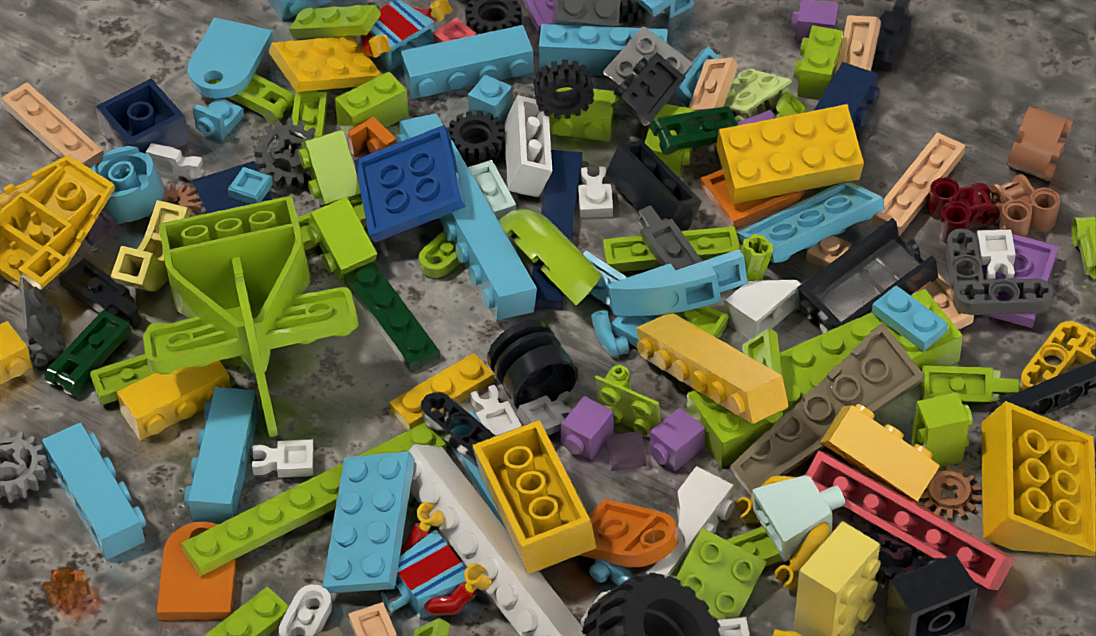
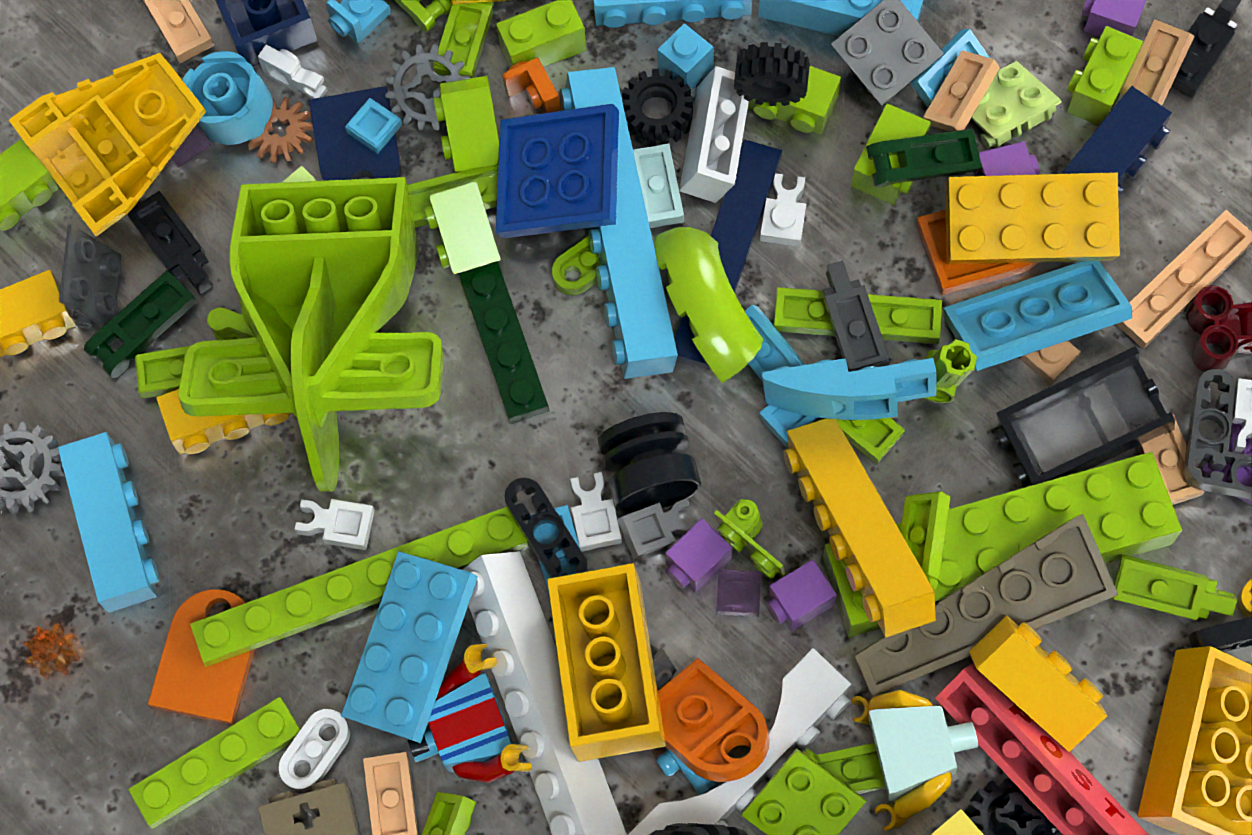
camera: 15 degrees right, 20 degrees up
light yellow arch [111,200,191,292] -> none
medium azure brick [184,387,259,524] -> none
yellow plate [389,353,495,430] -> none
medium azure arm [591,310,630,358] -> none
black brick [605,140,702,231] -> none
black bracket [611,52,686,126] -> none
white slope [724,280,801,340] -> none
lime plate [776,91,810,118] -> none
medium azure plate [872,285,948,352] -> none
lime brick [911,392,972,468] -> none
nougat gear [919,465,981,520] -> none

